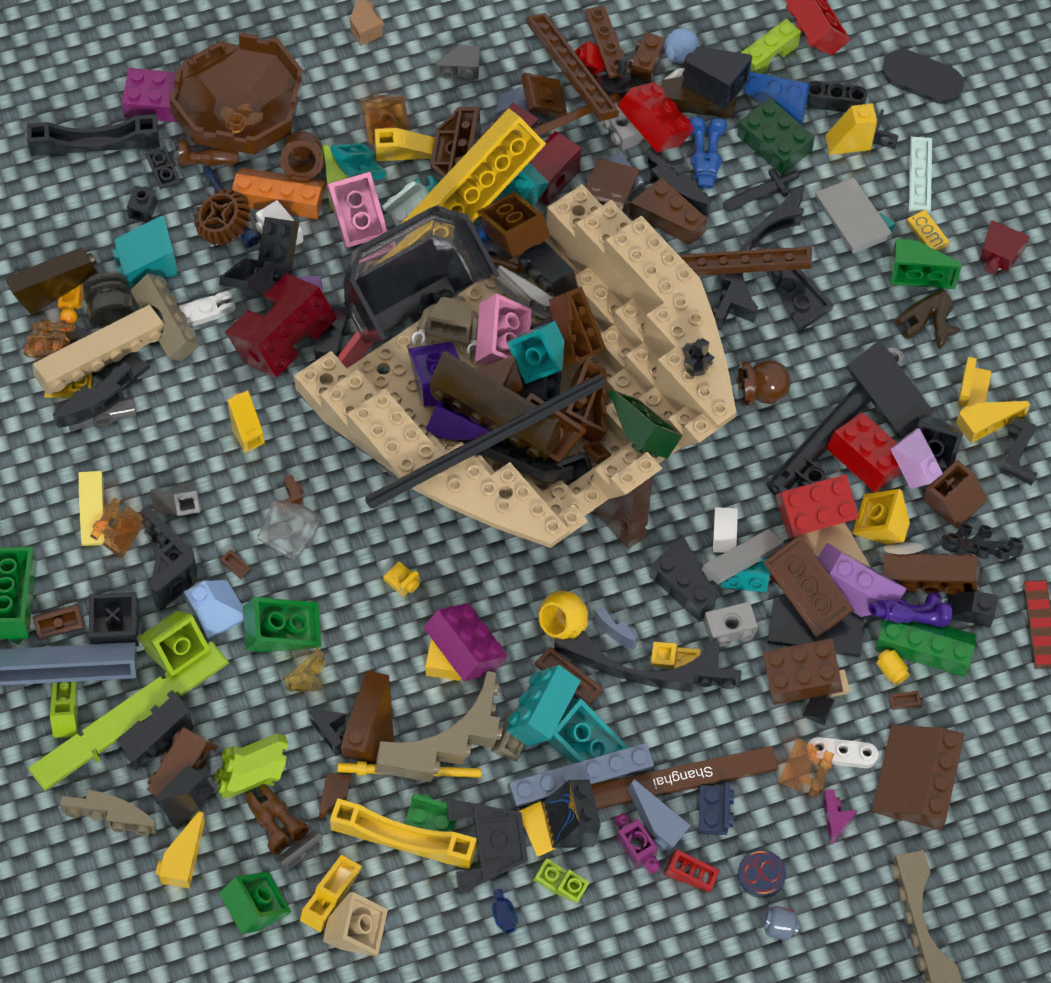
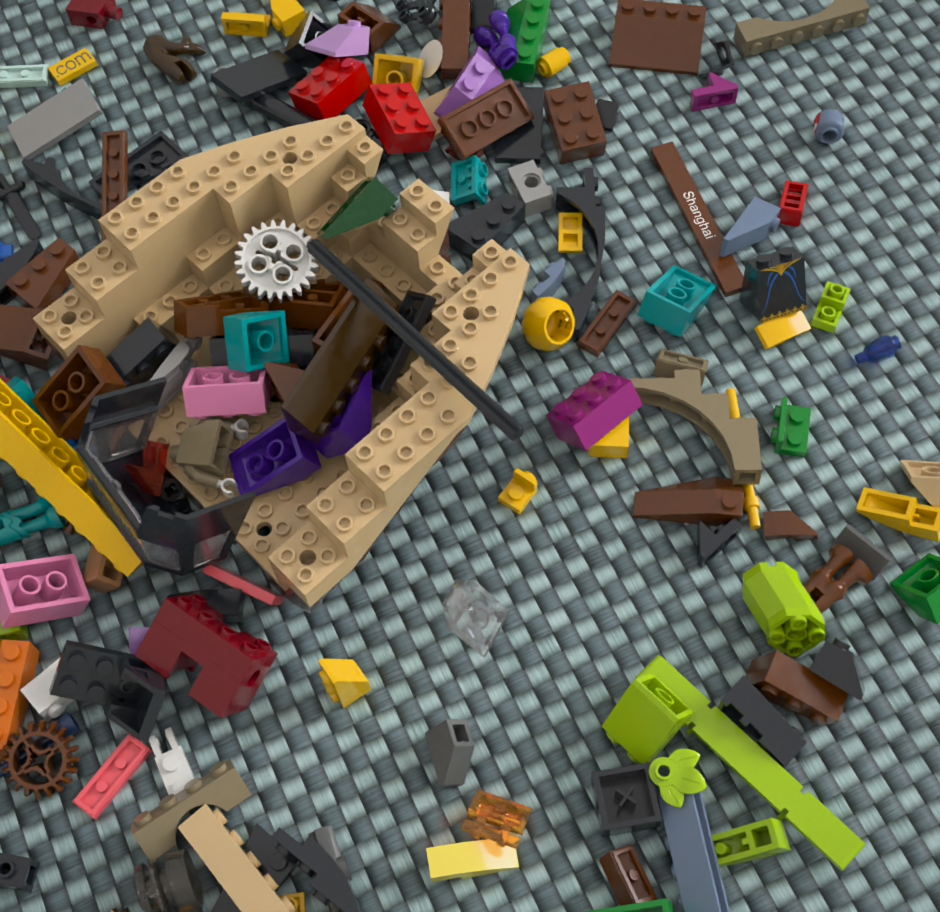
camera: 90 degrees left, 0 degrees up
dark tan slope [60,790,157,836] -> none
teal slope [112,216,178,287] -> none
black bracket [141,505,197,611] -> none
yellow slope [156,811,205,889] -> none
light blue slope [184,580,244,640] -> none
reddish brown piece [220,549,251,580] -> none
green slope [243,597,322,652] -> none
reddish brown bracket [280,475,304,515] -> none
clear yellow slope [284,648,325,692] -> none
yellow arch [330,798,477,870] -> none
light aqua bracket [382,181,429,226] -> none
black wing [446,799,528,894] -> none
teal brick [506,665,581,746] -> none
sand blue arch [507,743,654,809] -> none
magenta piece [615,813,660,875] -> none
black rock [682,338,715,376] -> none
dark blue bracket [698,782,734,835] -> none
light grey tile [702,529,784,584] -> none
dark blue tile [738,850,786,898] -> none
clear orange plate [779,738,834,798] -> none
white plate [806,737,879,768] -> none
green slope [890,238,962,289] -> none
reddish brown piece [890,690,921,710] -> none
none -> coral tile [72,733,152,820]
none -> clear red slope [125,440,169,496]
none -> white gear [234,220,319,303]
none -> lime plate [649,749,707,808]
none -> black bracket [699,40,735,78]

